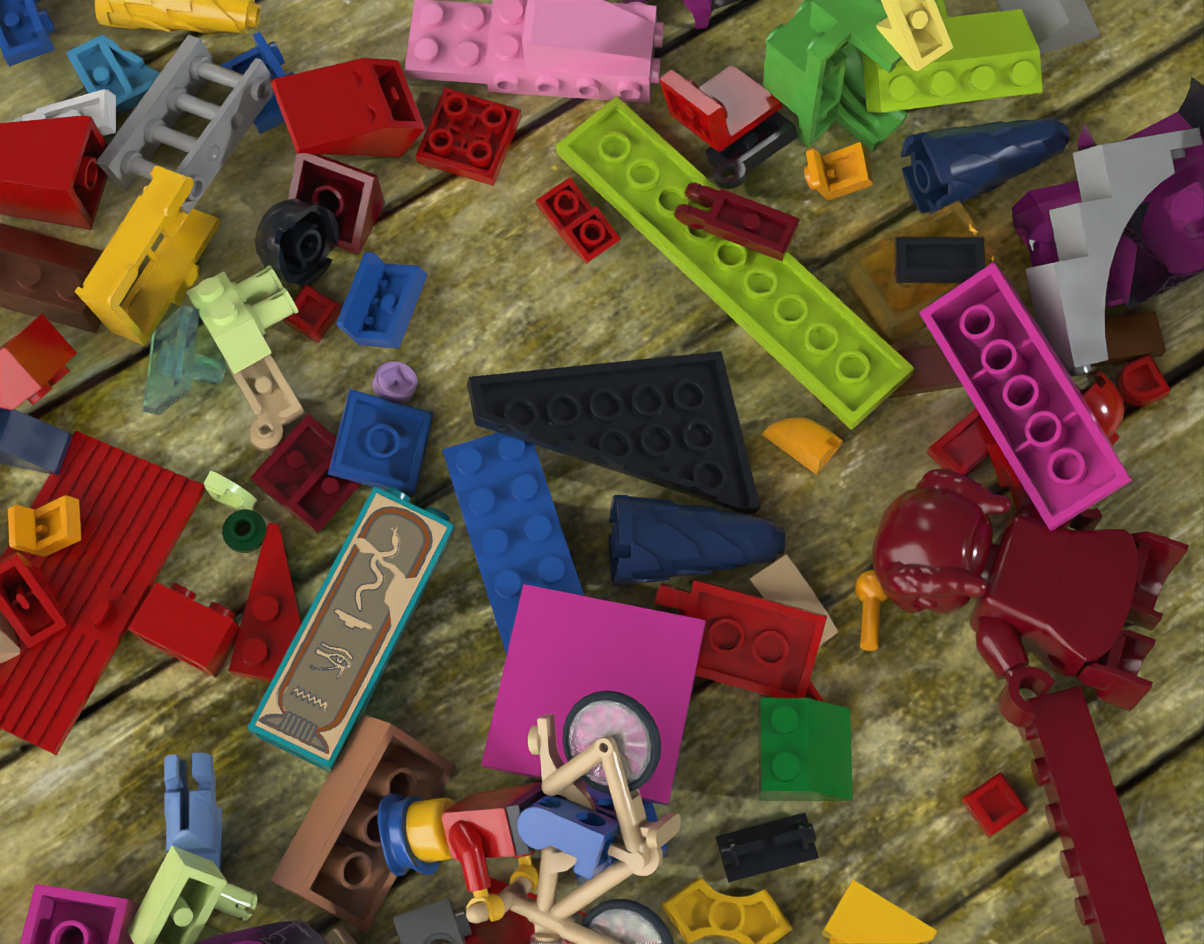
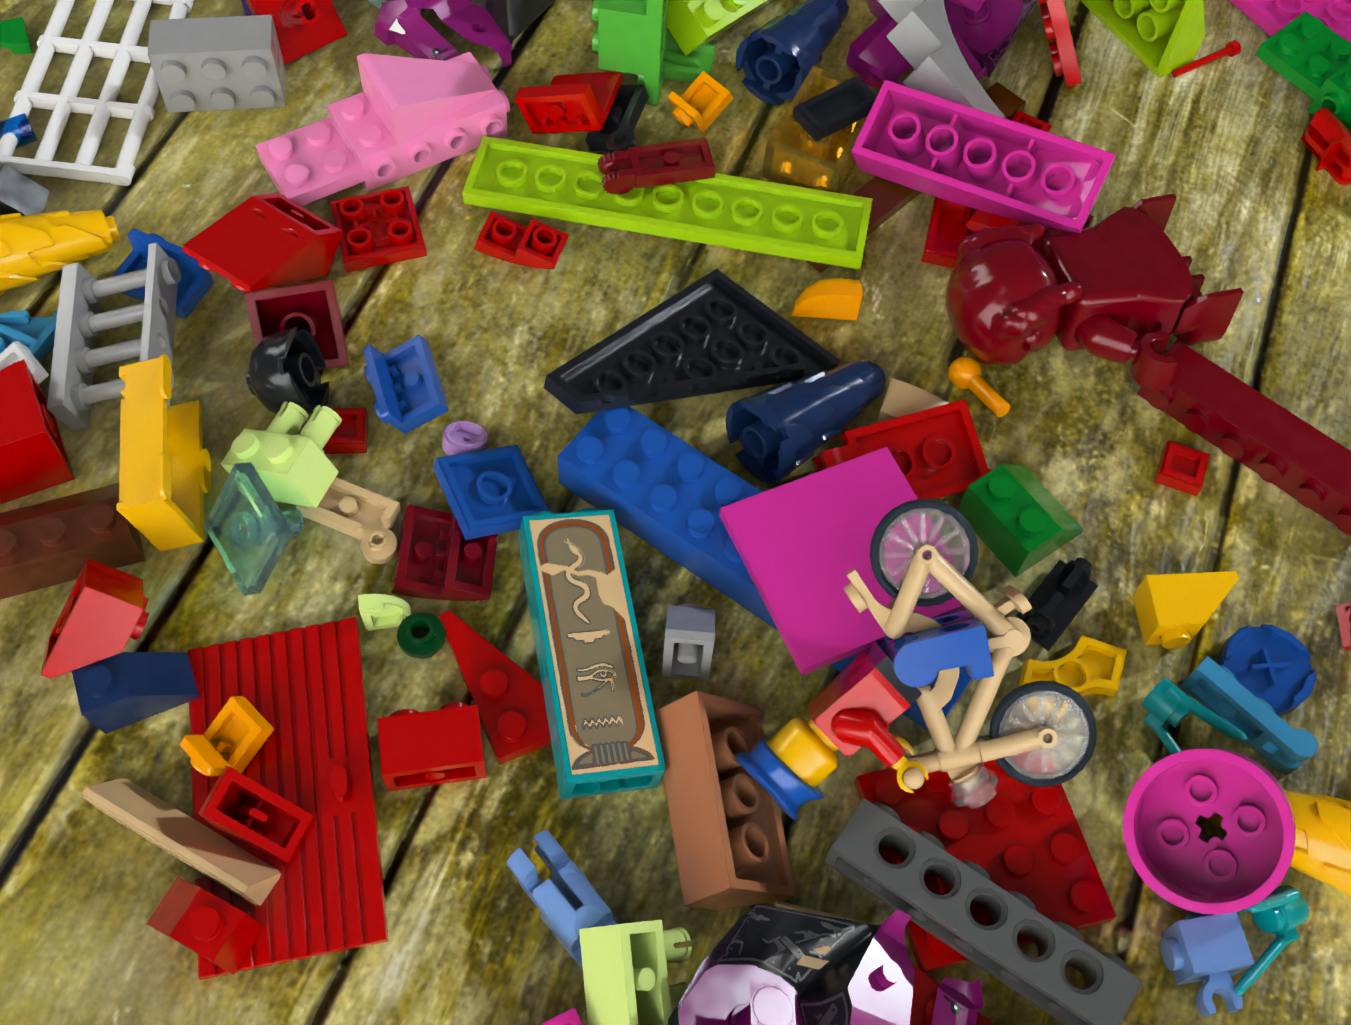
camera: 45 degrees left, 10 degrees down
none -> light grey slope [661,603,715,681]

